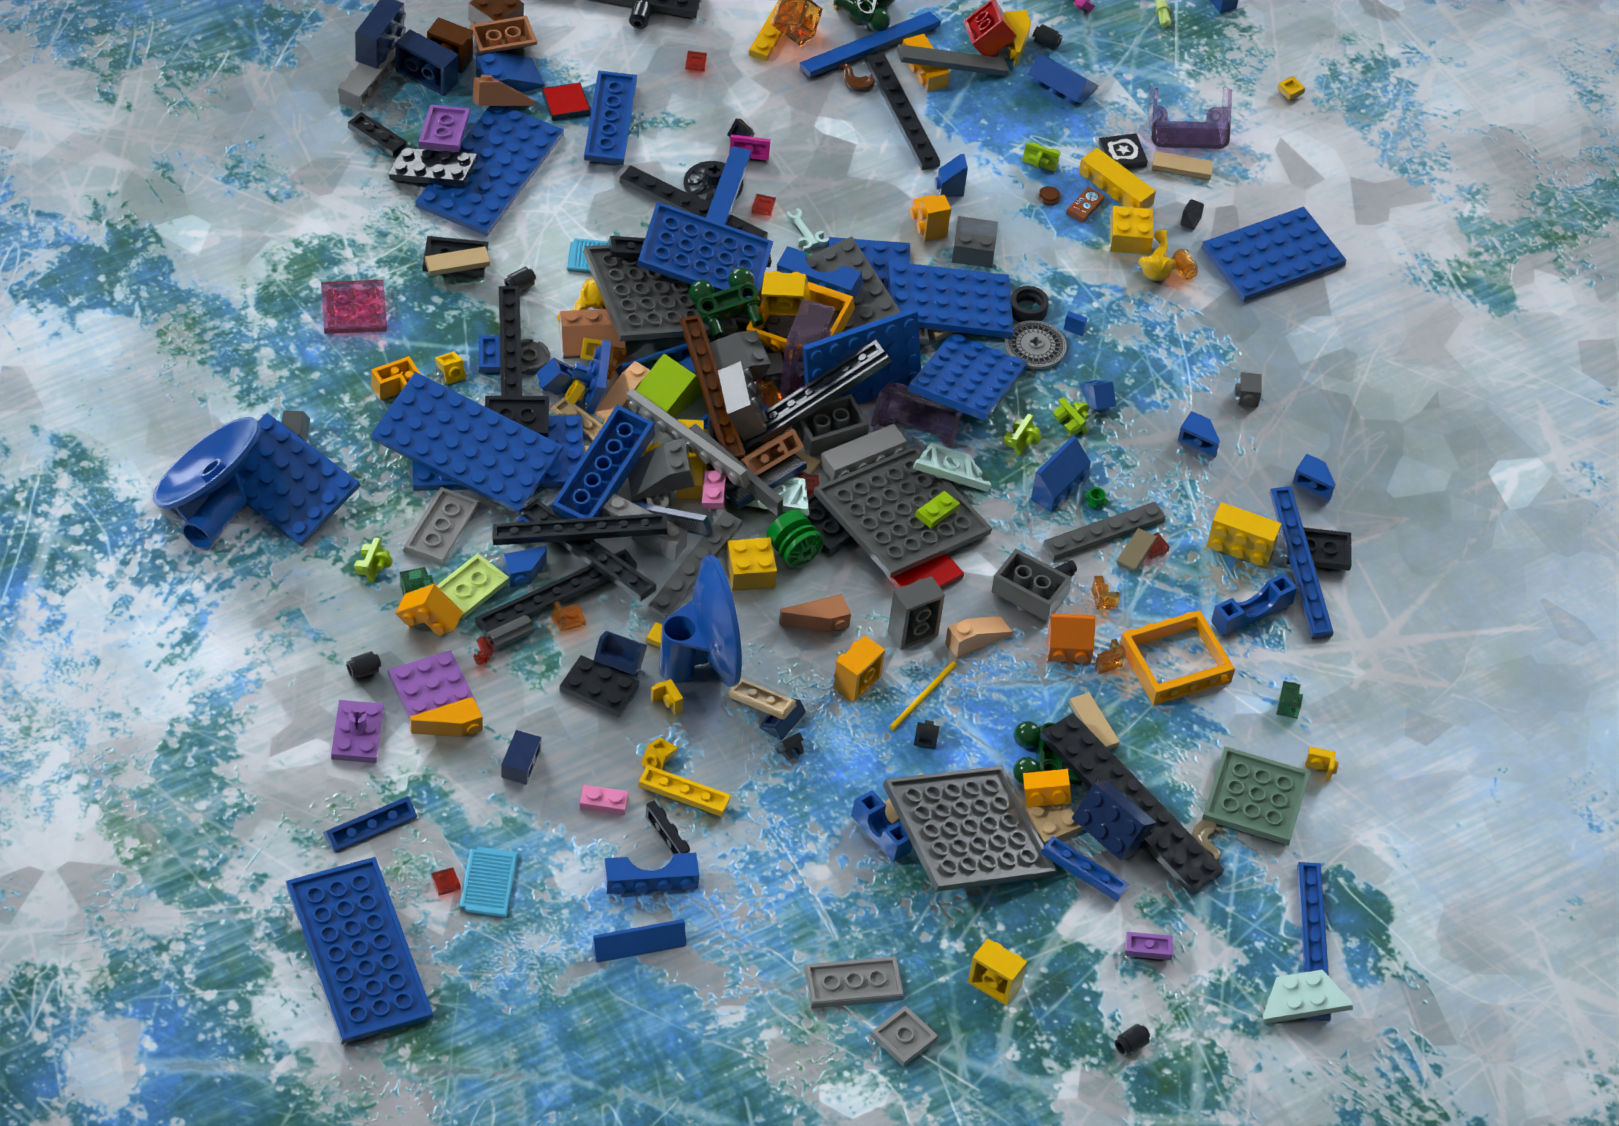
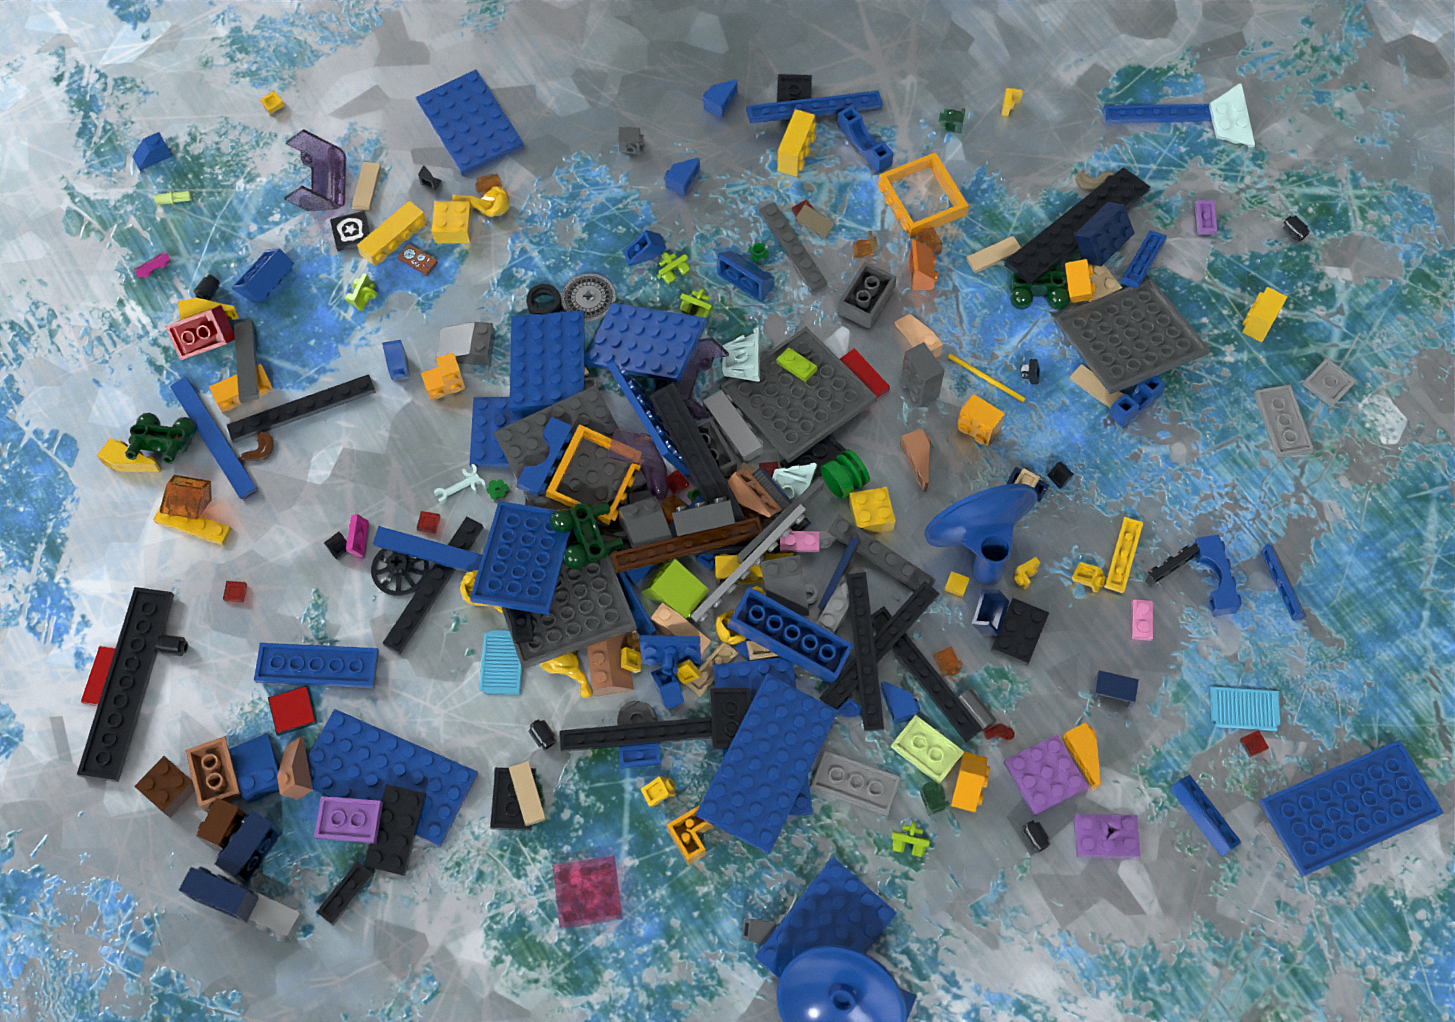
camera: 85 degrees left, 15 degrees up
yellow brick [762,271,810,316] -> none
reddish brown piece [1038,186,1061,206] -> none
black pin [1055,560,1077,576] -> none
blue tile [1064,311,1088,336] -> none
sand green plate [1202,746,1311,845] -> none

